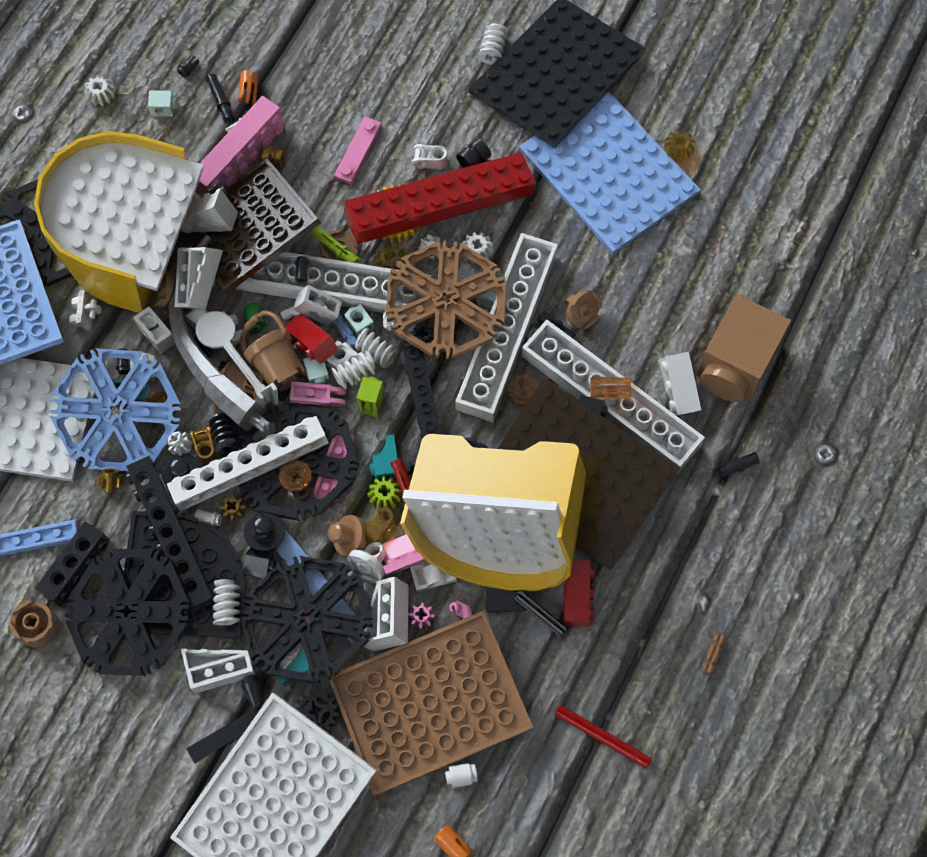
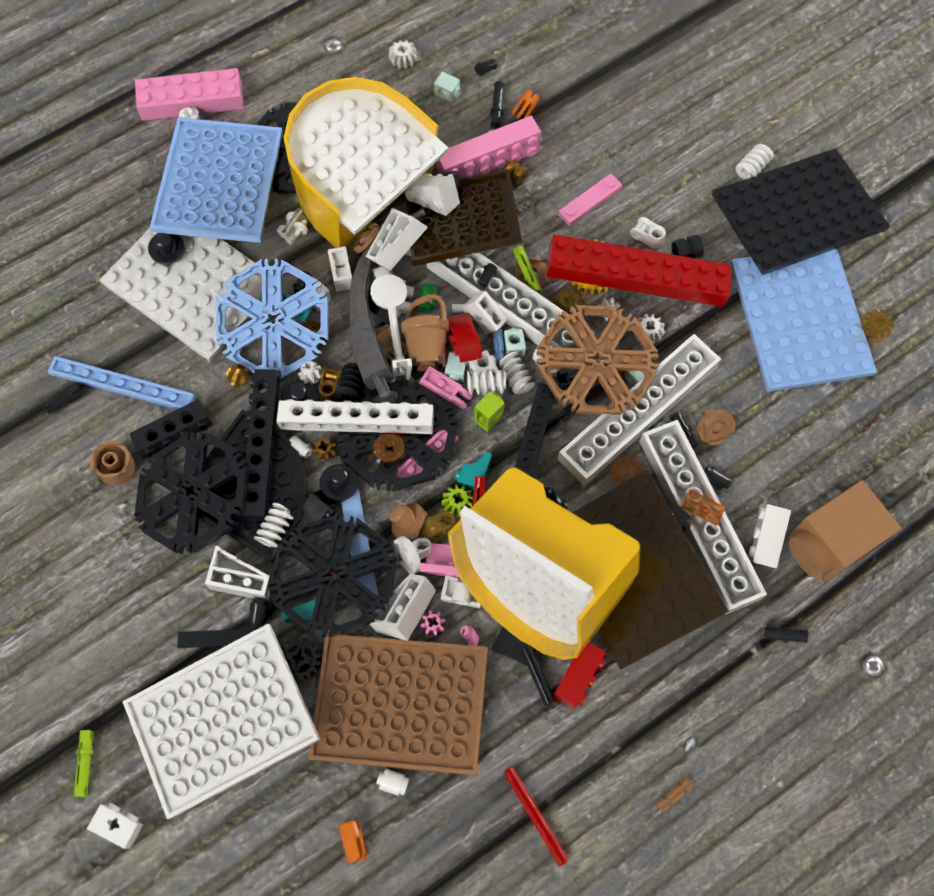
camera: 25 degrees right, 0 degrees up
none -> black cone [704,466,732,489]

